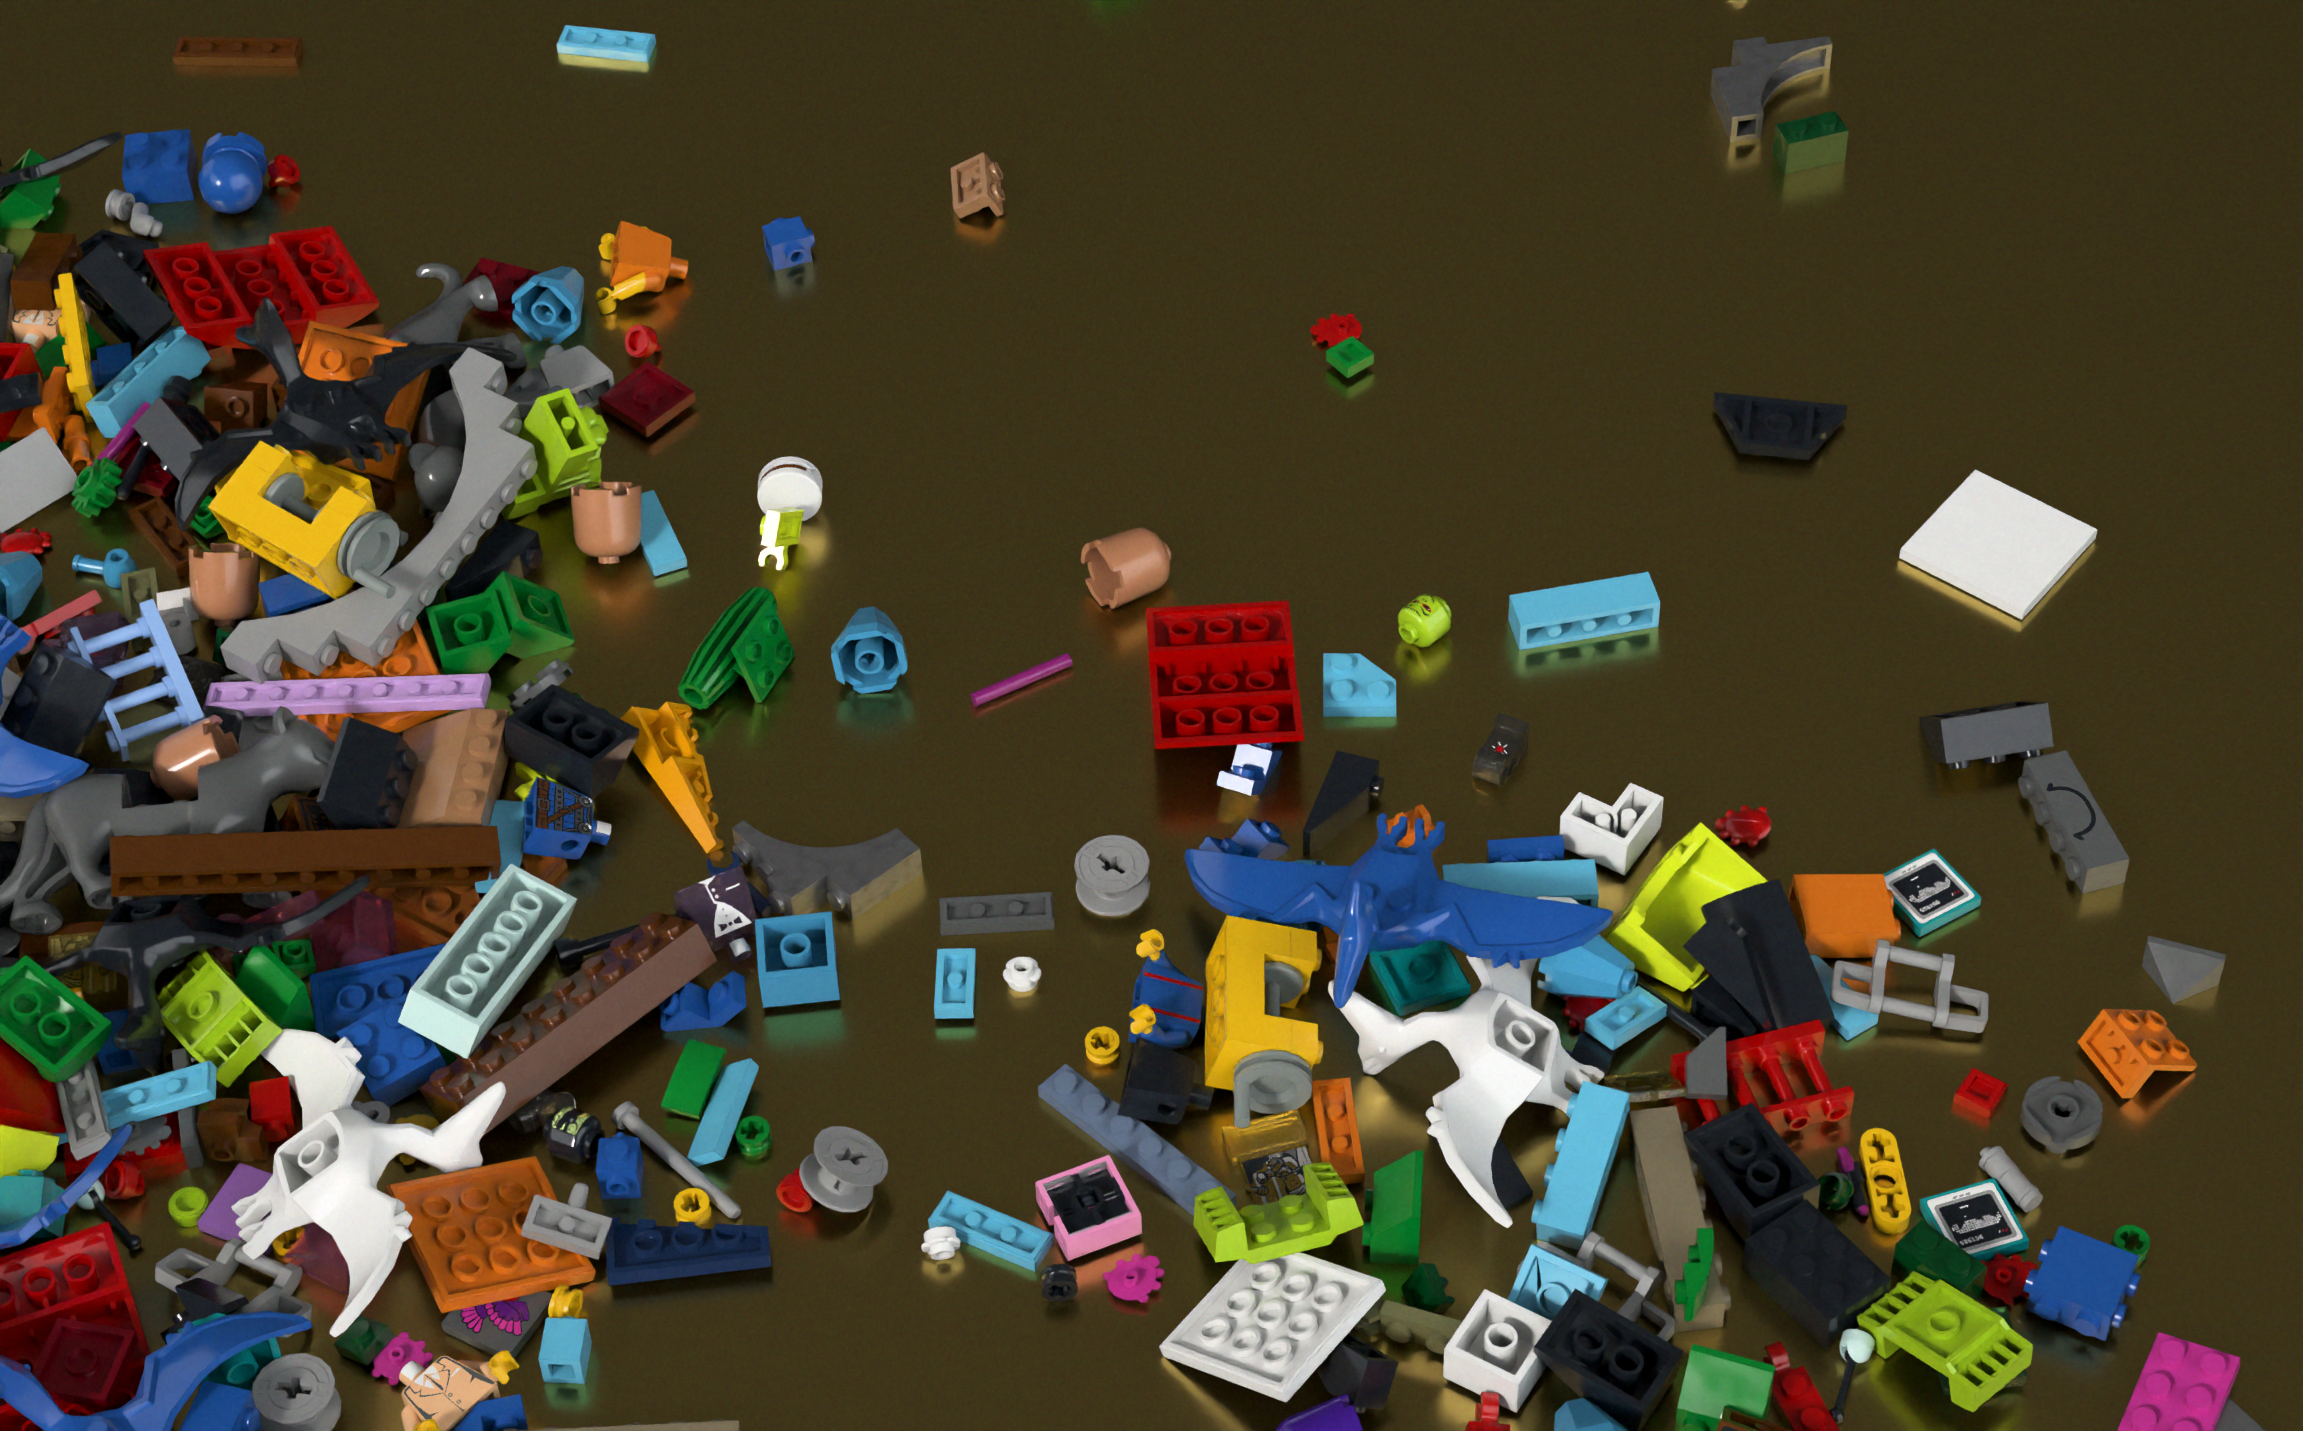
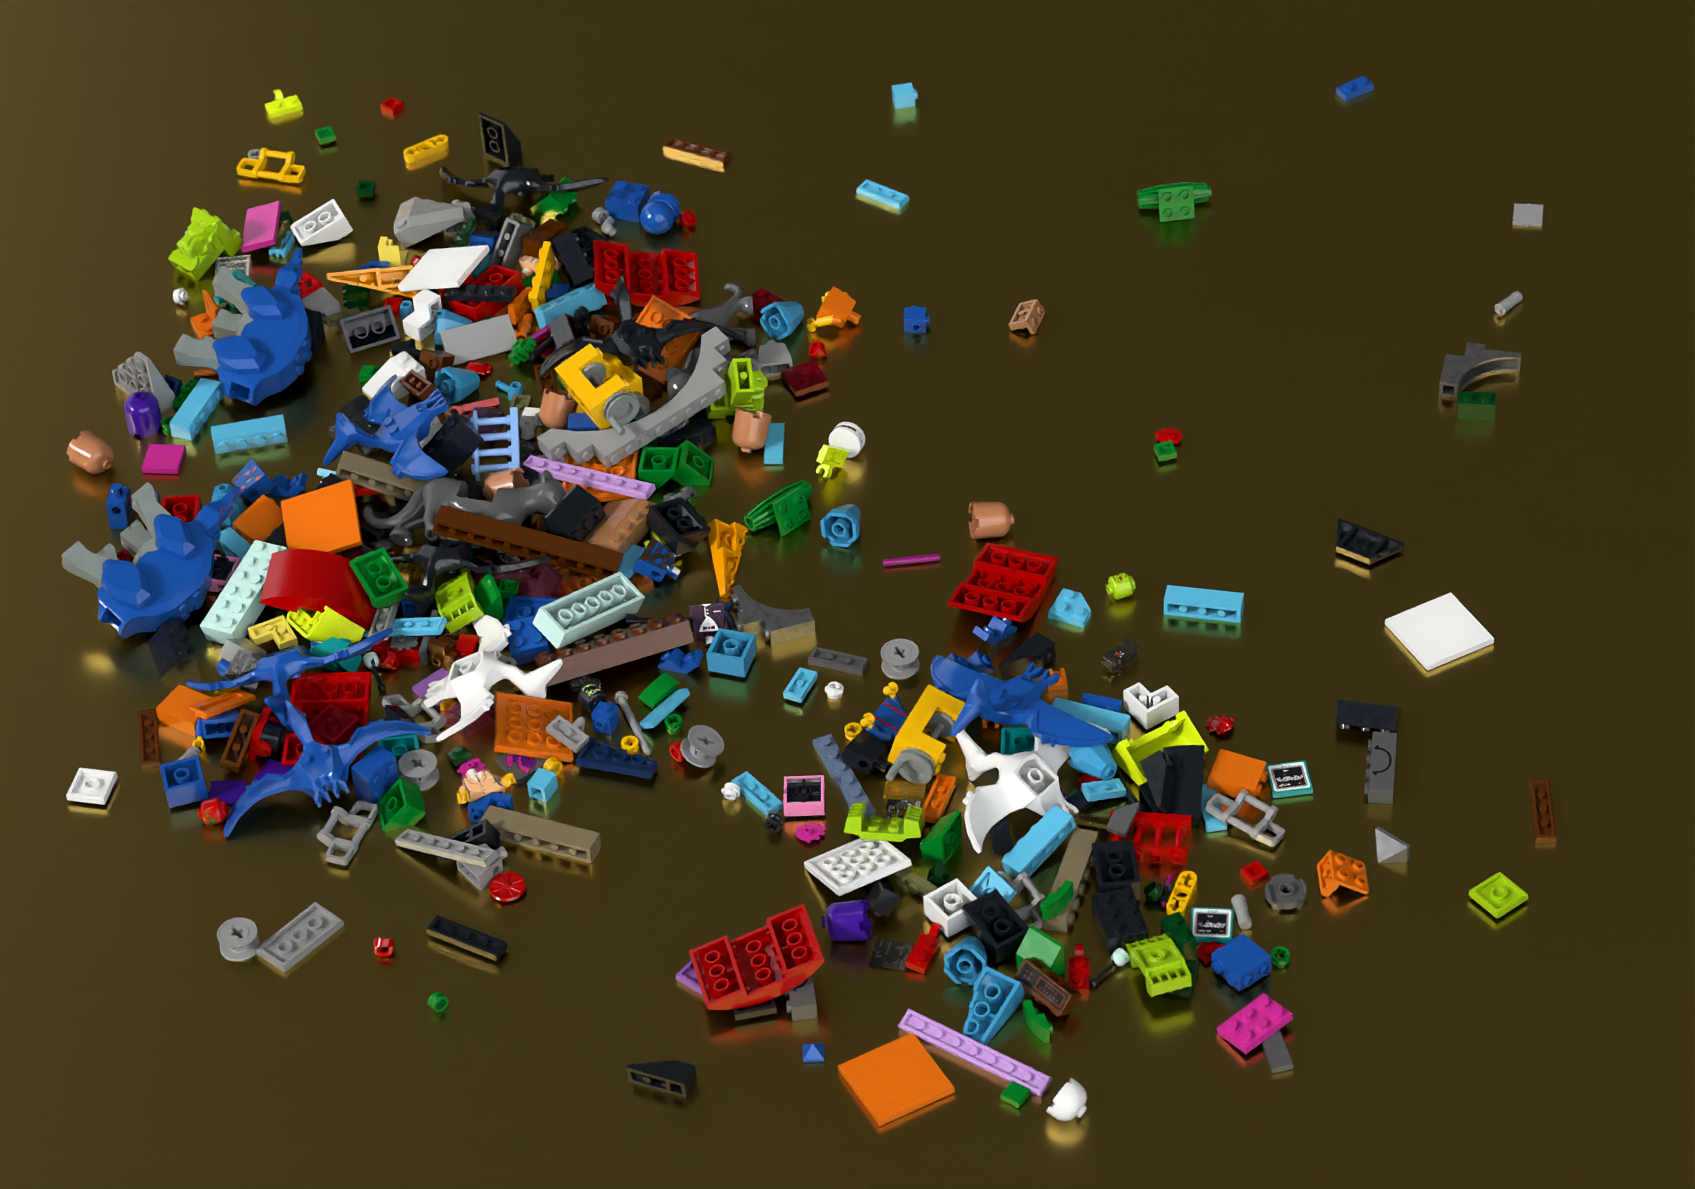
camera: 25 degrees right, 5 degrees down
lime tile [168,1187,210,1227] -> none

